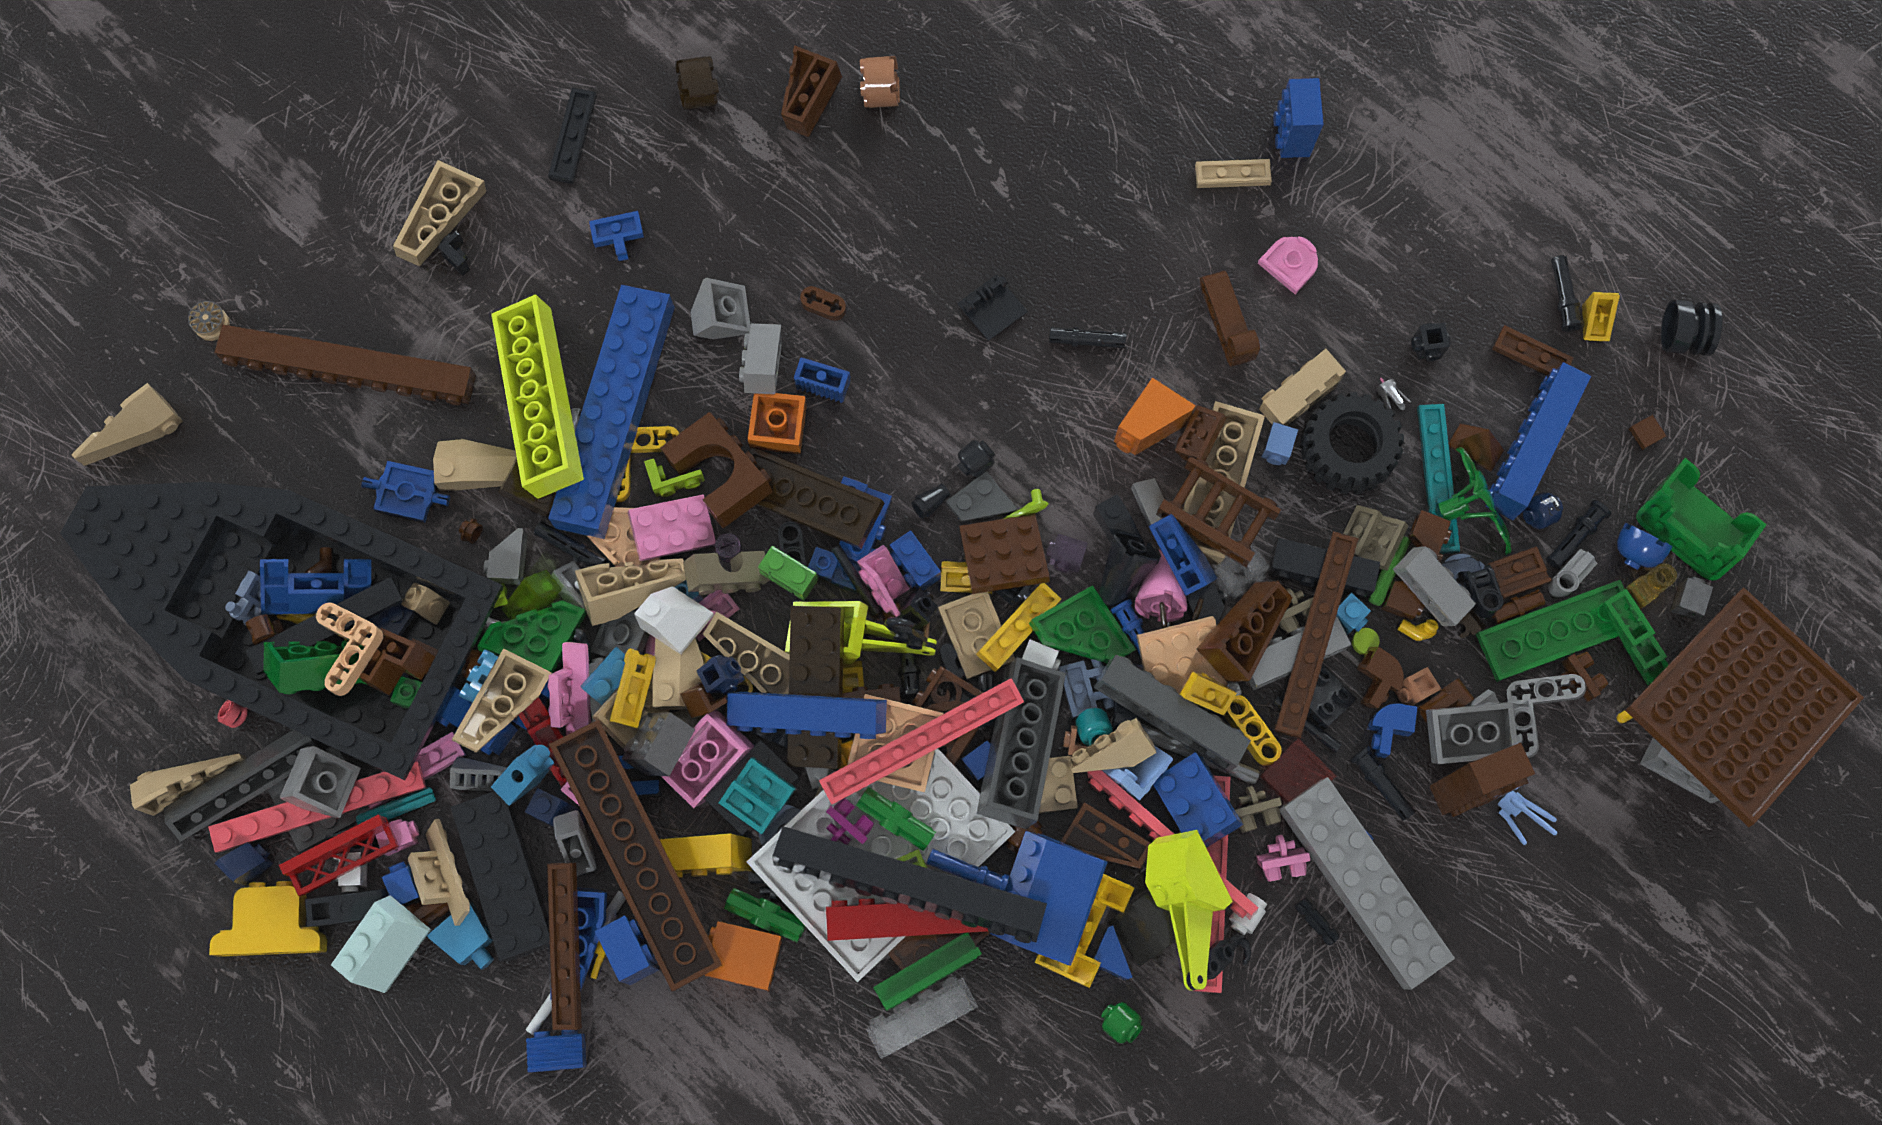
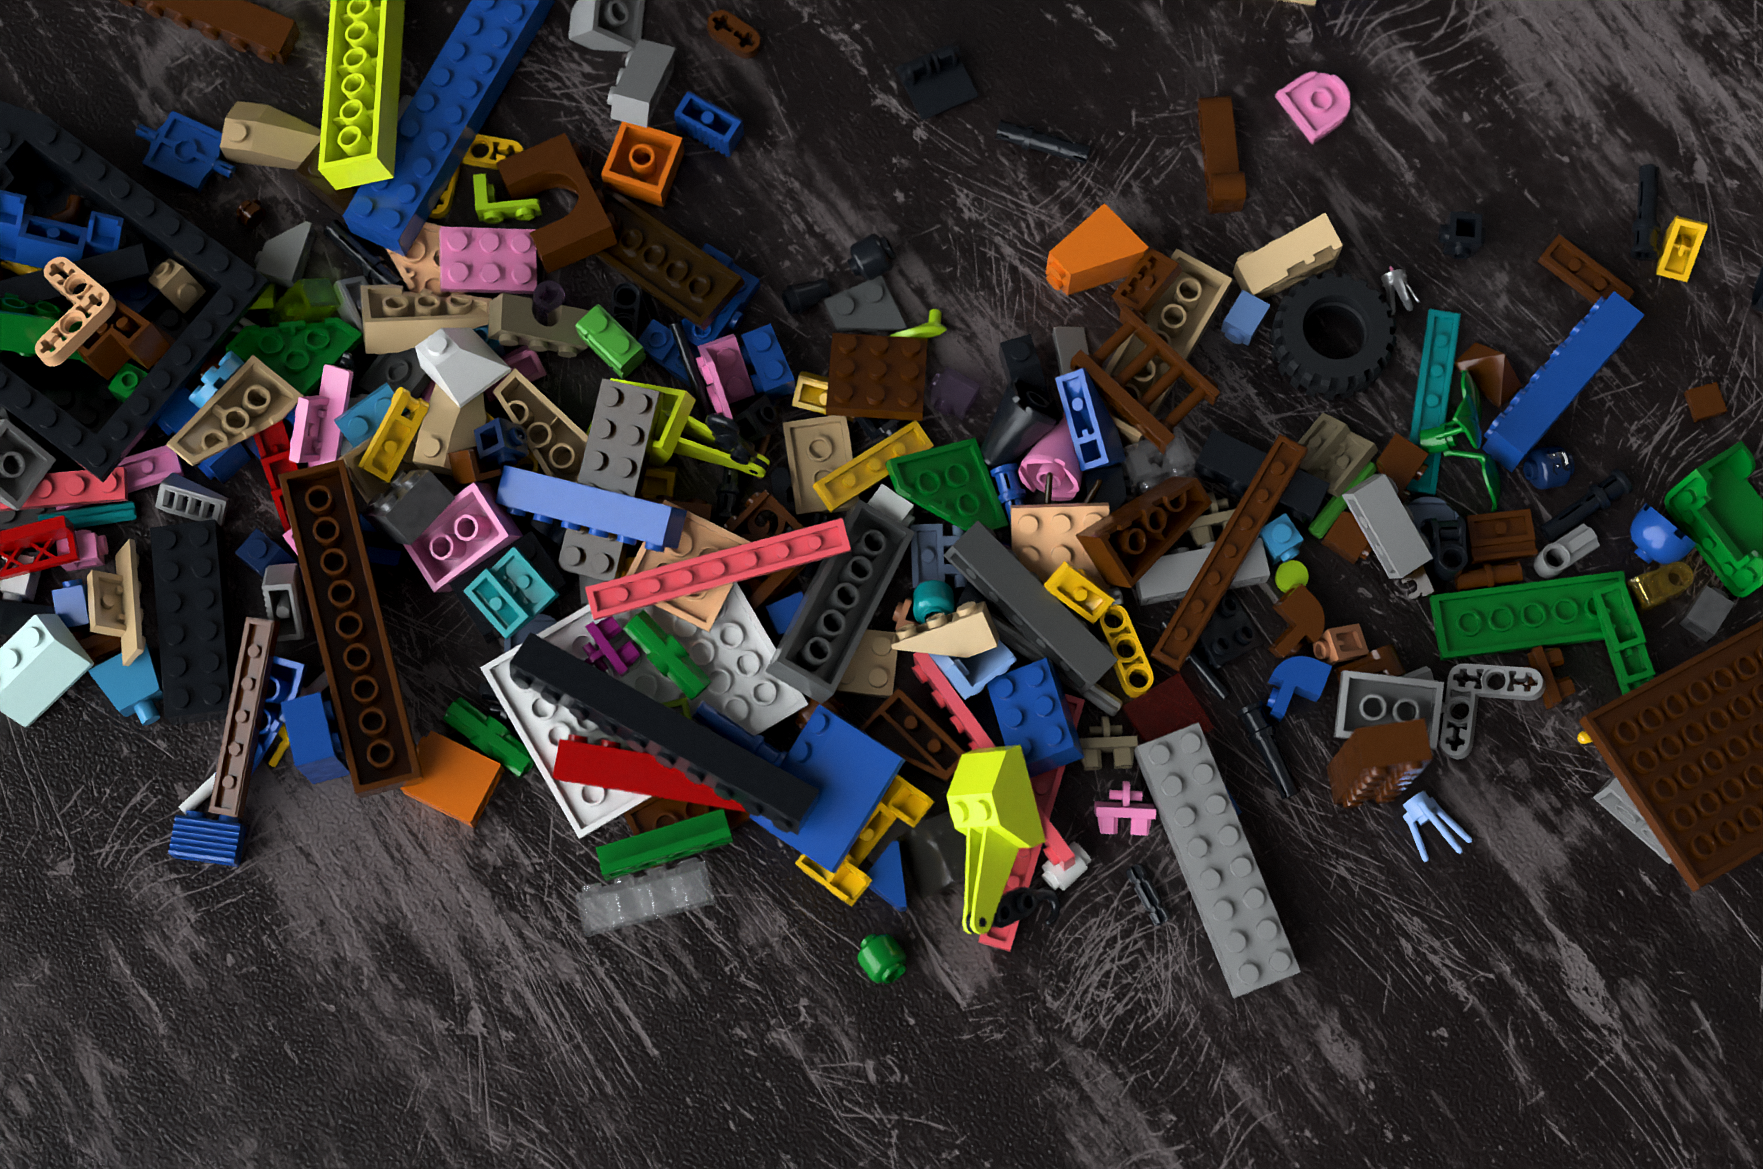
camera: 15 degrees right, 0 degrees up
dark azure torso [491,745,554,806] -> none
yellow wedge [660,834,752,878] -> none
yellow arm [1397,619,1438,641] -> none

